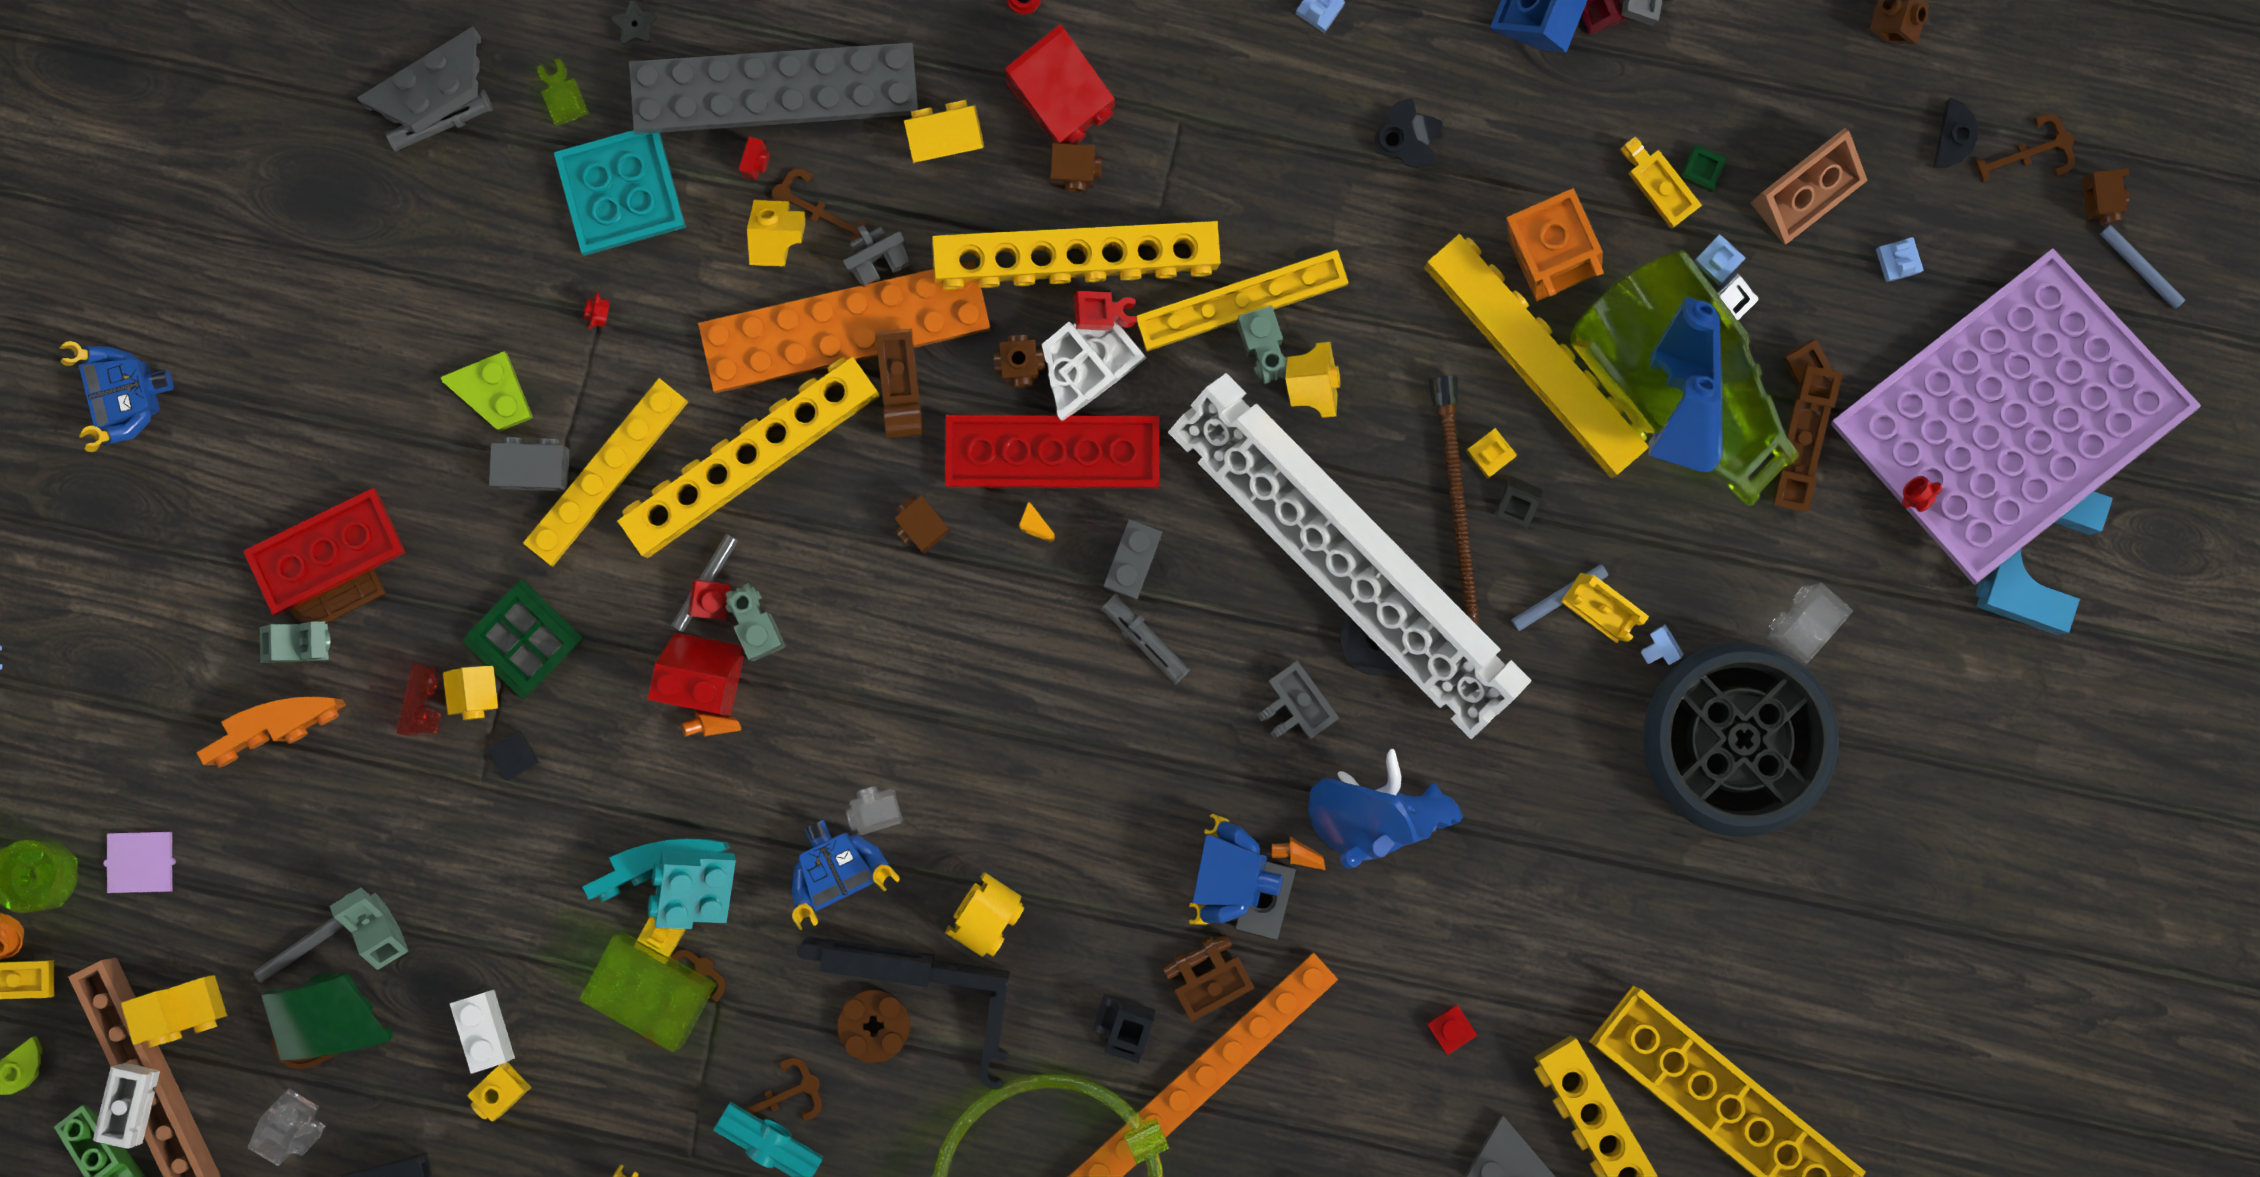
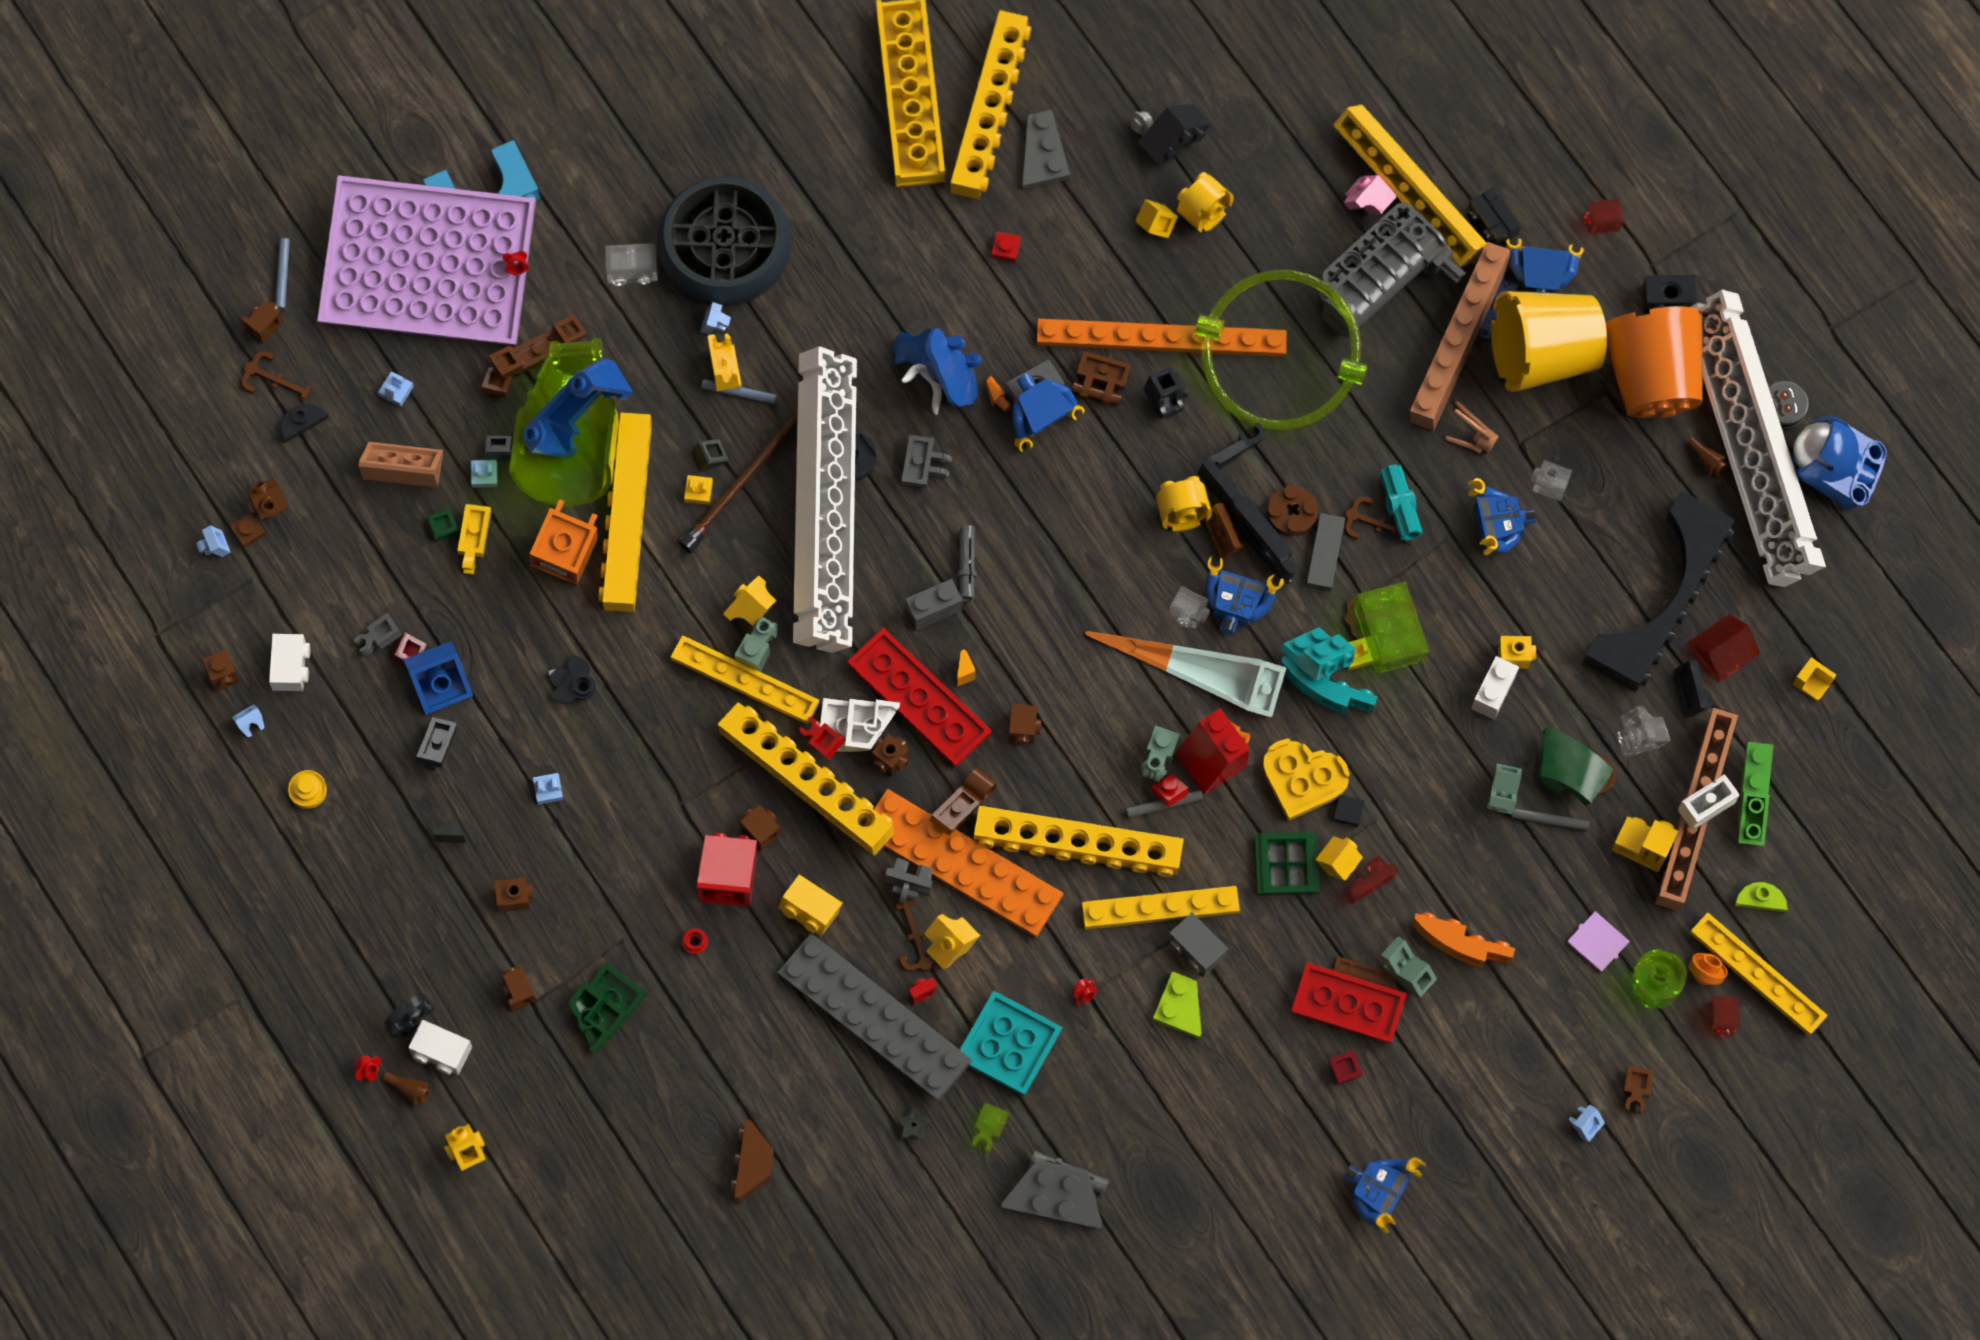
camera: 135 degrees left, 15 degrees down
none -> light aqua plate [1085,631,1286,717]
none -> reddish brown plate [1204,503,1246,560]
none -> yellow plate [1263,739,1349,821]
none -> dark grey tile [1307,513,1345,590]
none -> dark red plate [1328,1050,1363,1085]

